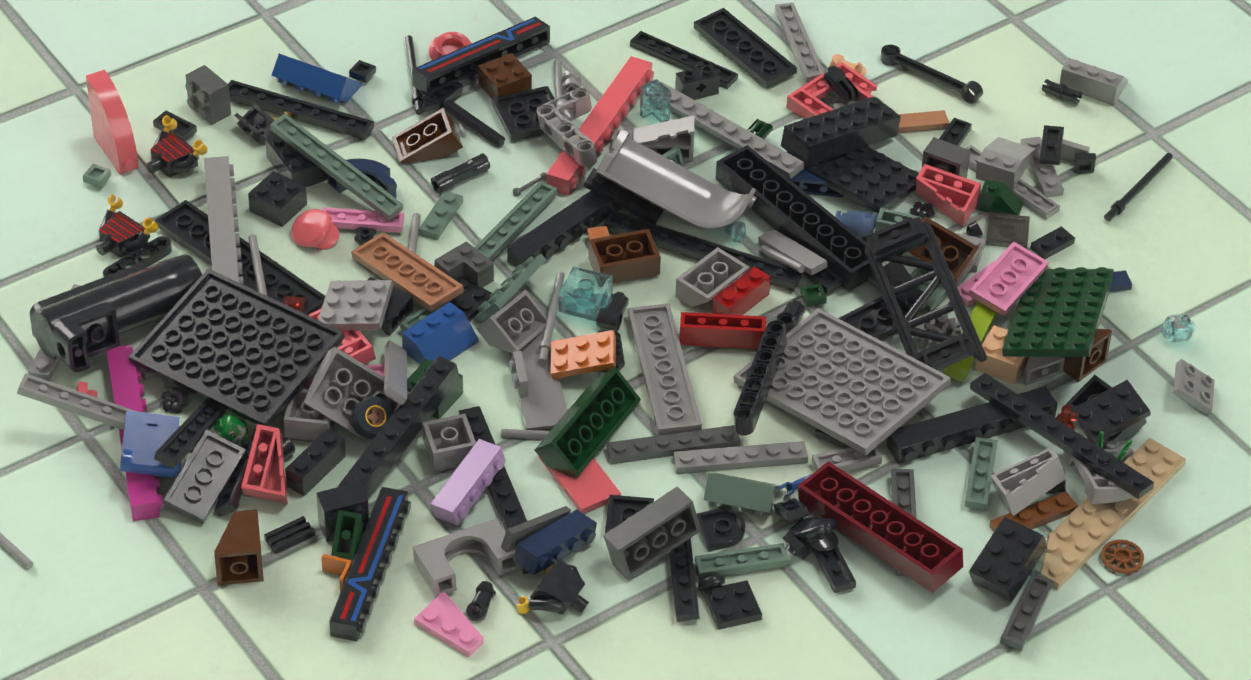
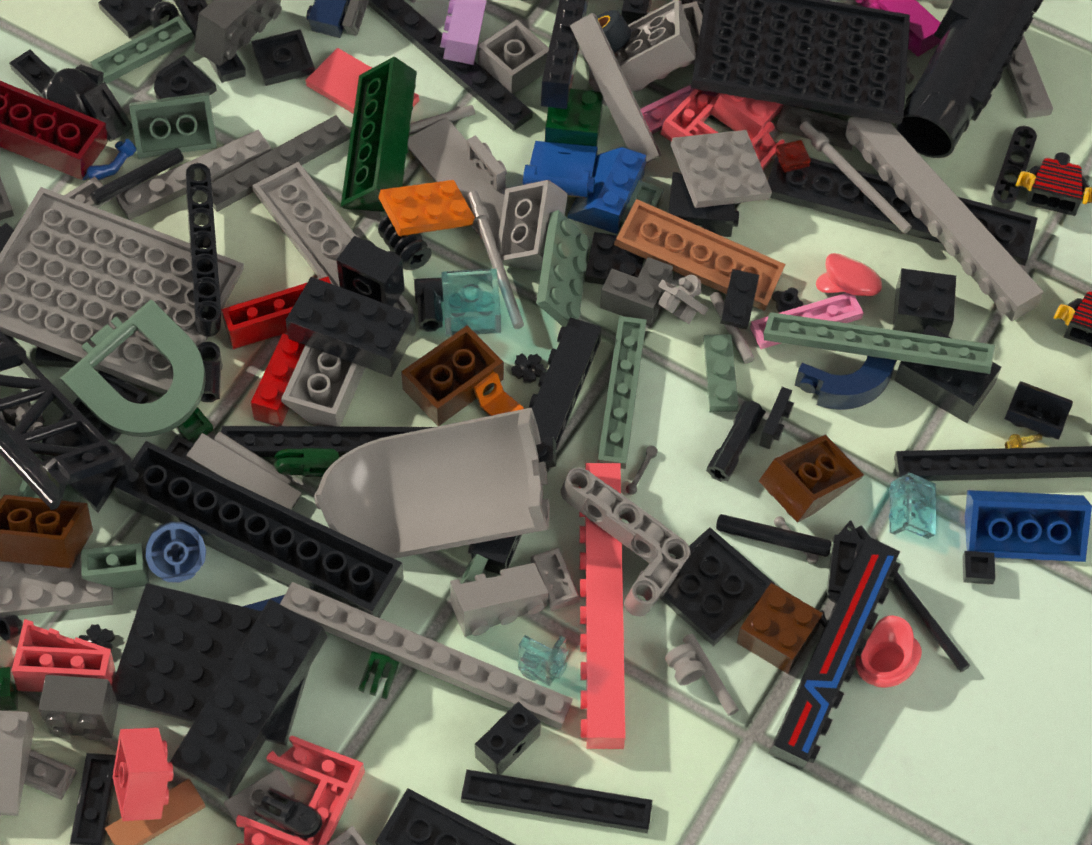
camera: 155 degrees right, 15 degrees up
none -> sand green piece [60,300,206,437]
none -> black axle [90,148,184,205]
none -> coral brick [112,728,173,821]
none -> dark green arm [274,448,339,477]
none -> black brick [285,277,416,377]
none -> black brick [336,236,405,306]
none -> black plant [511,353,546,384]
none -> blue door [523,141,598,198]
none -> light grey hips [657,275,709,324]
none -> black plate [720,269,759,330]
none -> black plate [759,386,794,450]
none -> clear light blue bracket [889,473,936,539]

